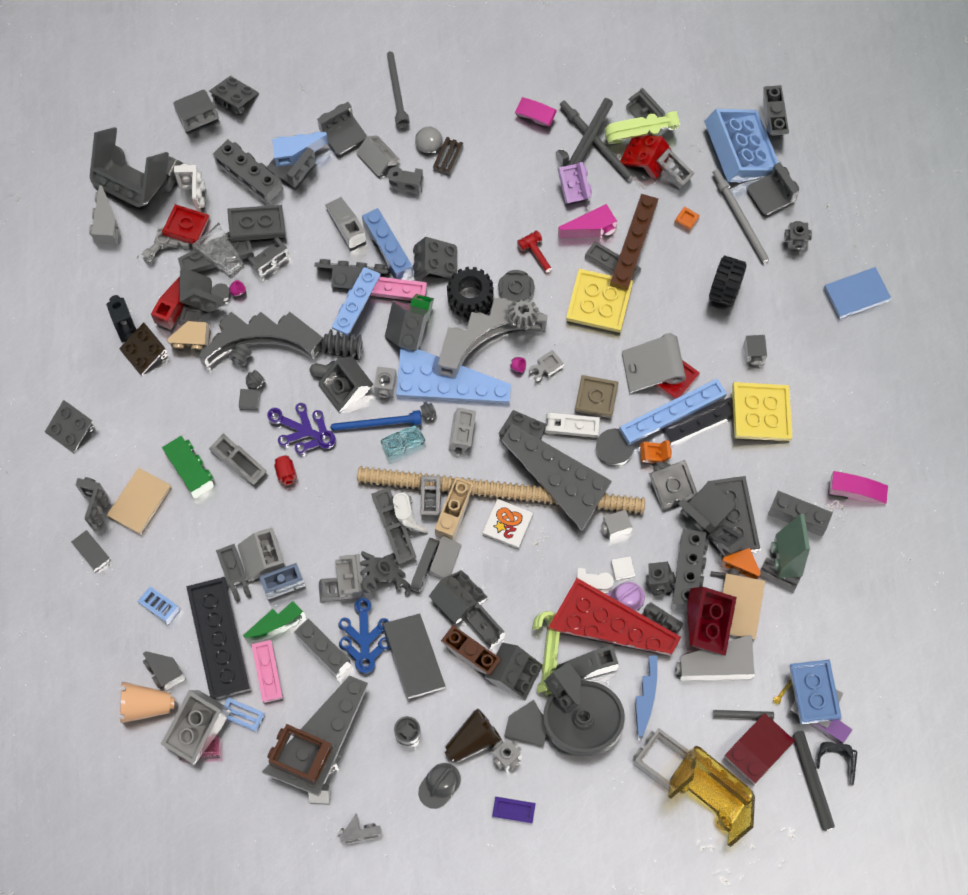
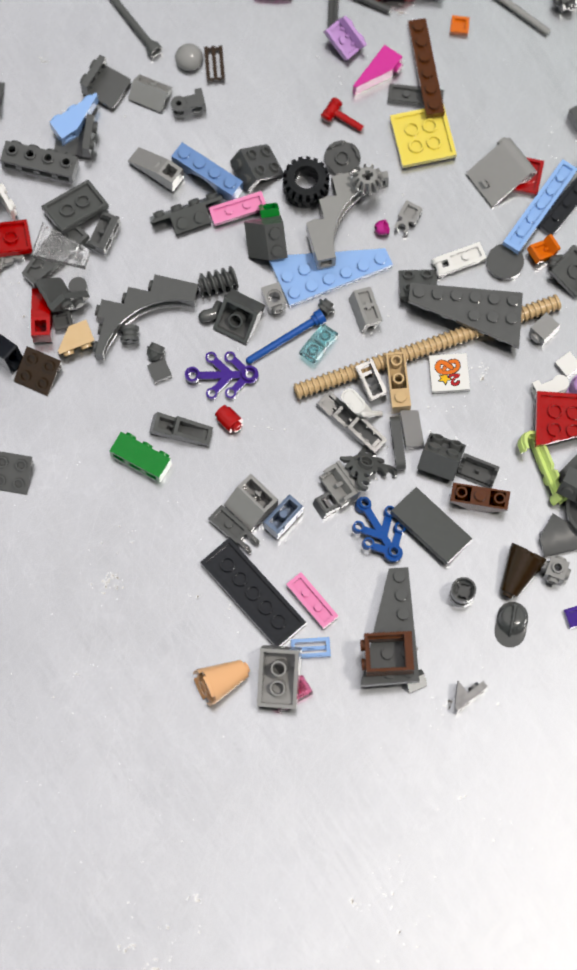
camera: 30 degrees left, 5 degrees up
dark grey tile [71,530,111,572] -> none
dark grey bracket [75,477,109,530] -> none
tan tile [107,467,172,535] -> none
light blue slope [137,586,181,625] -> none
dark grey slope [143,651,186,691] -> none
dark pink hinge [229,280,246,297] -> none
green slope [243,601,305,643] -> none
dark grey brick [294,618,351,678] -> none
light blue bracket [332,267,380,335] -> none
dark grey slope [485,642,542,700] -> none
dark grey tile [556,149,569,167] -> none
dark tan plate [574,375,619,419] -> none
black tyre [709,255,747,306] -> none

